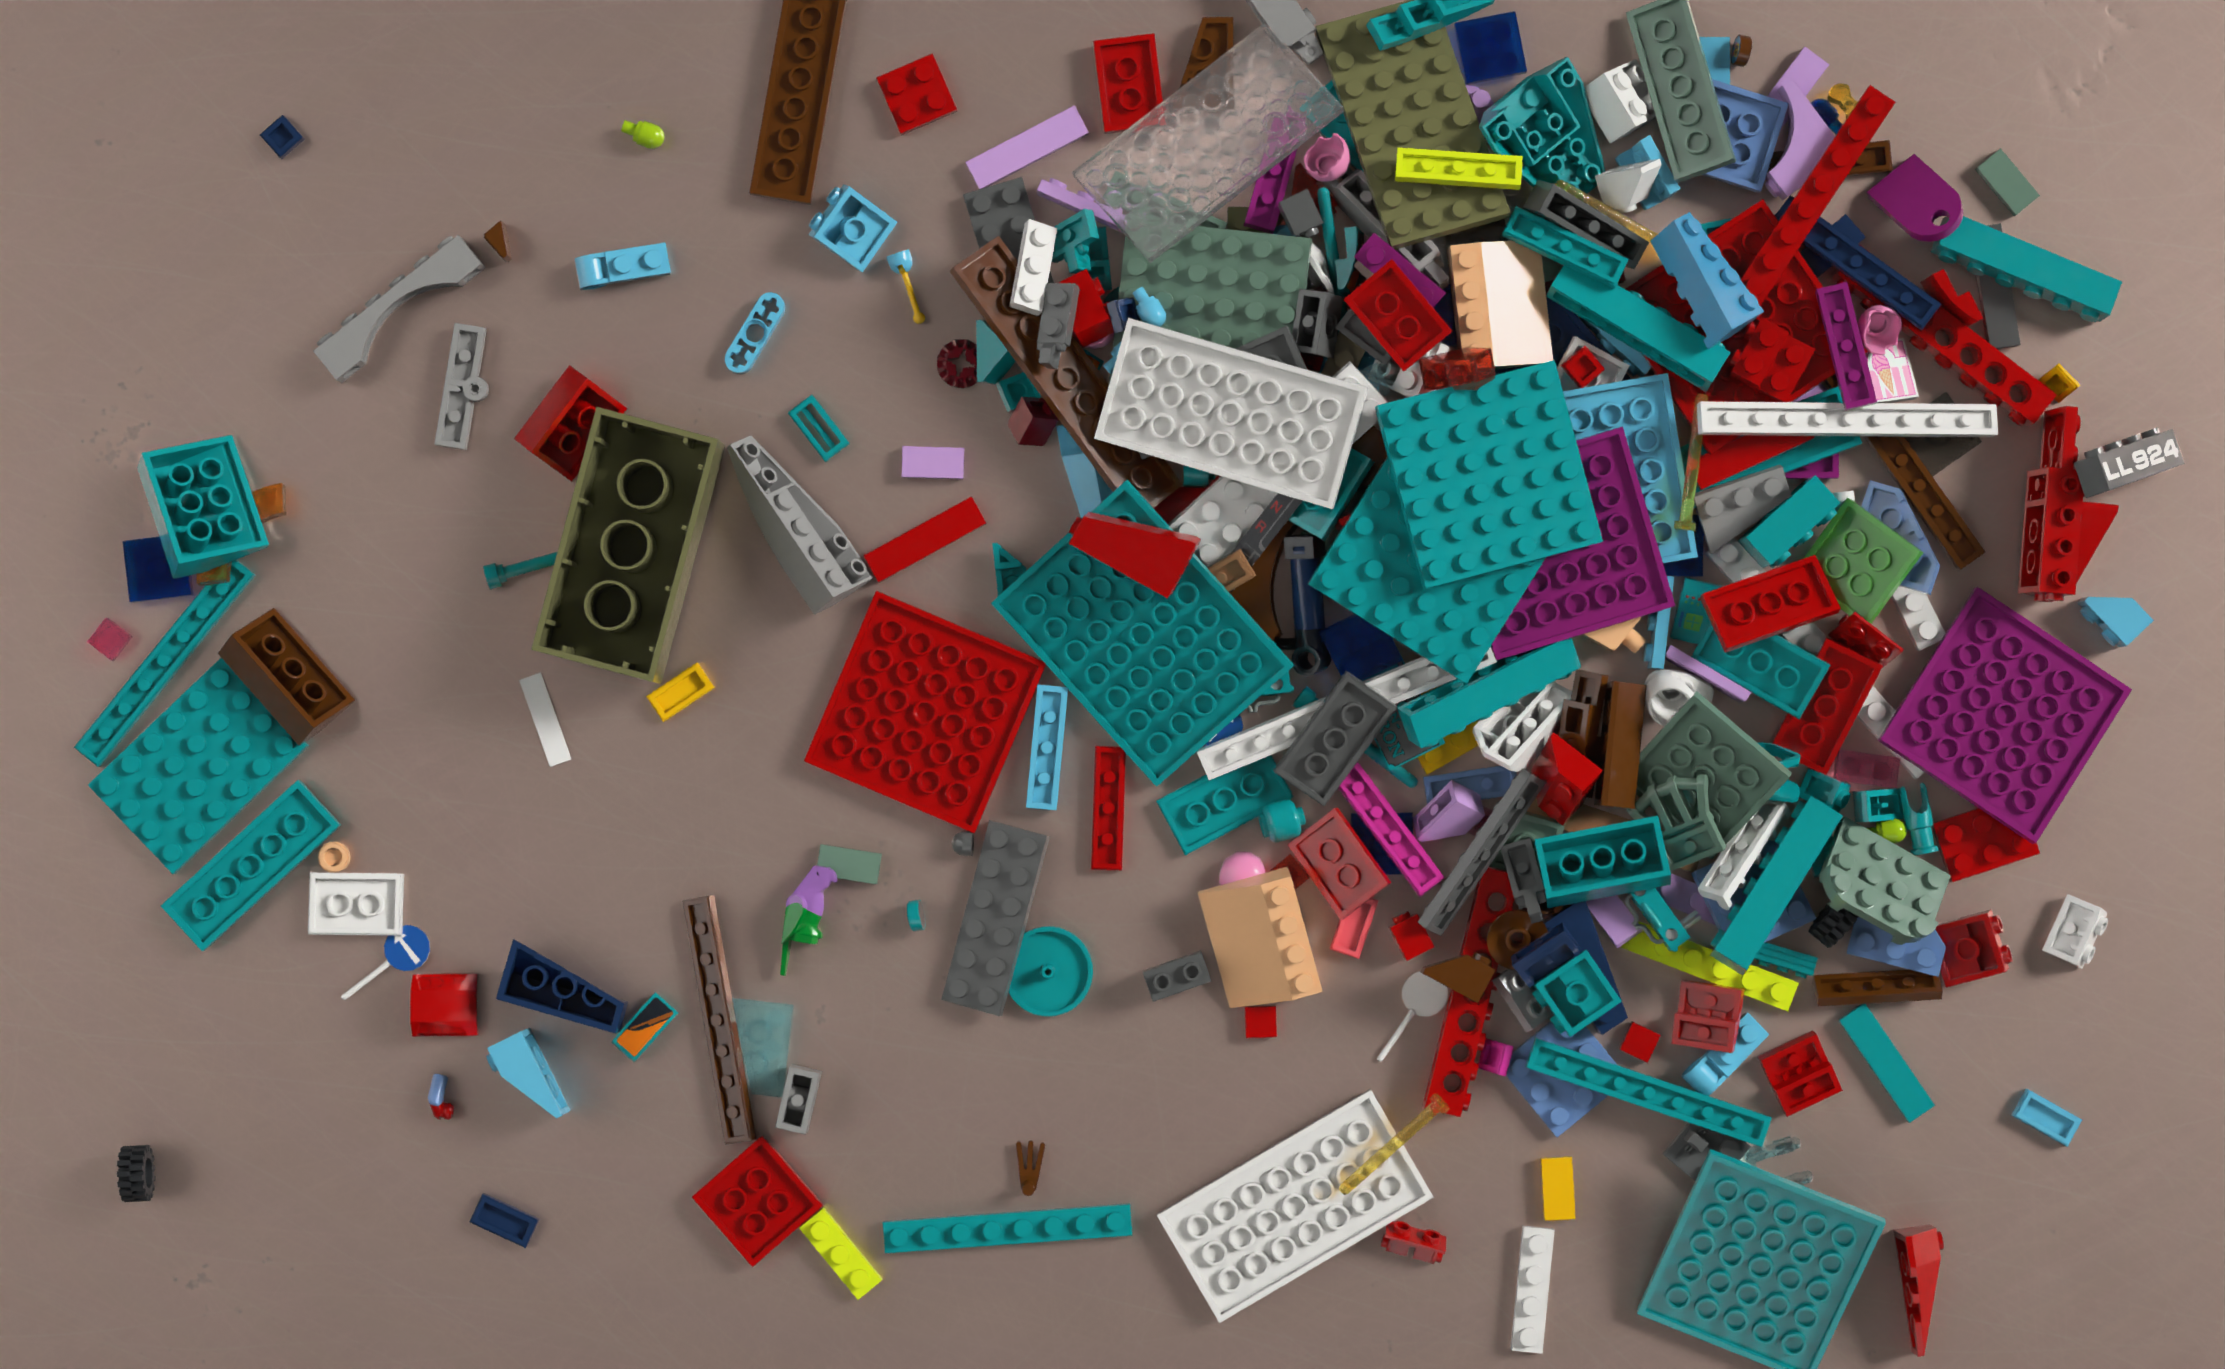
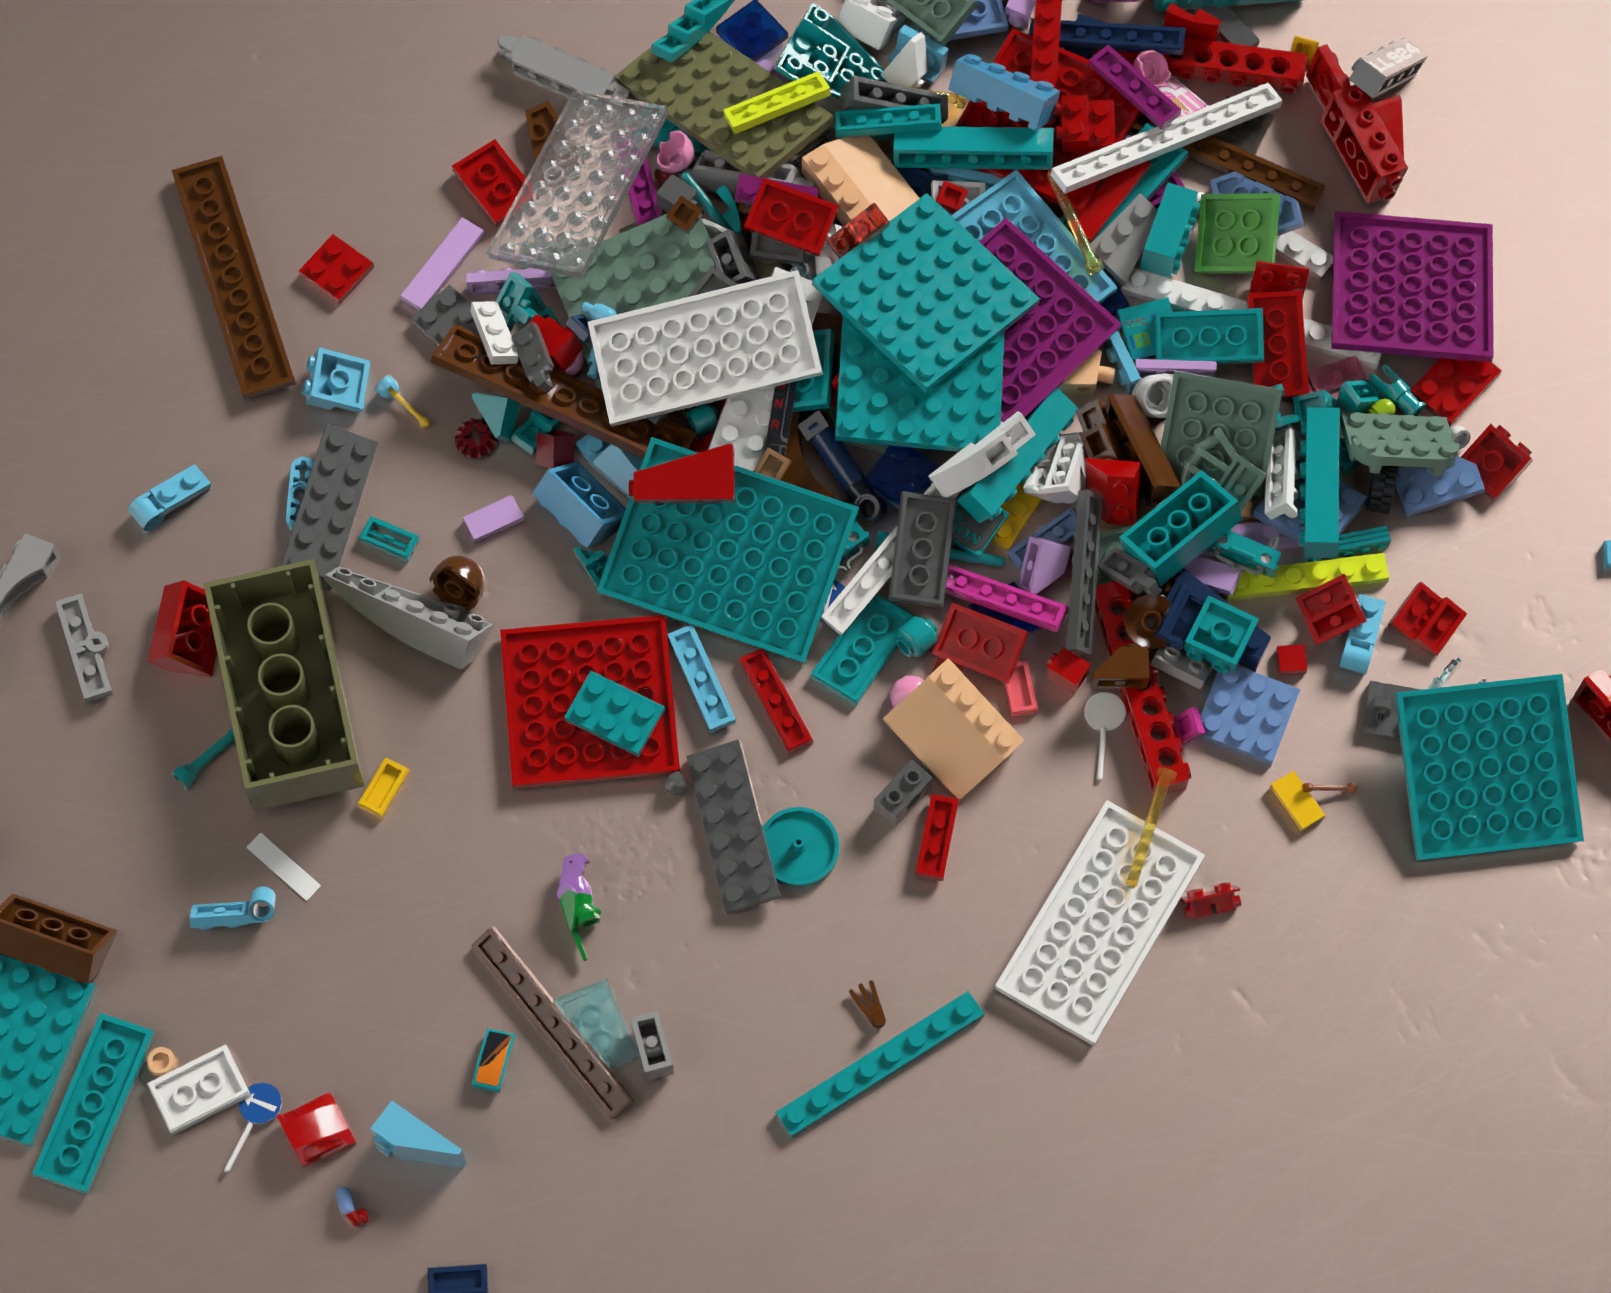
camera: 30 degrees left, 20 degrees down
reddish brown slope [484,221,512,262] -> none
dark blue wedge [496,939,628,1034] -> none
lime cylinder [621,120,665,149] -> none
red plate [692,1135,824,1267] -> none
neon yellow plate [799,1207,882,1300] -> none
sand green tile [817,844,882,884] -> none
red tile [863,496,987,583] -> none
teal tile [907,899,926,932] -> none
red tile [1245,1006,1277,1038] -> none
white plate [1510,1225,1555,1354] -> none
teal plate [1525,1037,1772,1147] -> none
red plate [1700,555,1841,653] -> none
reddish brown plate [1812,969,1943,1007] -> none
teal tile [1838,1004,1935,1123] -> none
white bracket [2042,894,2108,969] -> none
medium azure slope [2077,597,2154,647] -> none
none -> medium azure plate [190,886,276,930]
none -> dark grey plate [280,424,378,591]
none -> reddish brown cylinder [429,556,486,610]
none -> dark azure slope [532,462,626,548]
none -> teal plate [564,671,665,757]
none -> reddish brown plate [666,196,704,234]
none -> red plate [915,794,959,881]
none -> white slope [928,411,1036,498]
none -> dark orange hinge [1302,782,1357,794]
none -> white hinge [1450,425,1471,449]

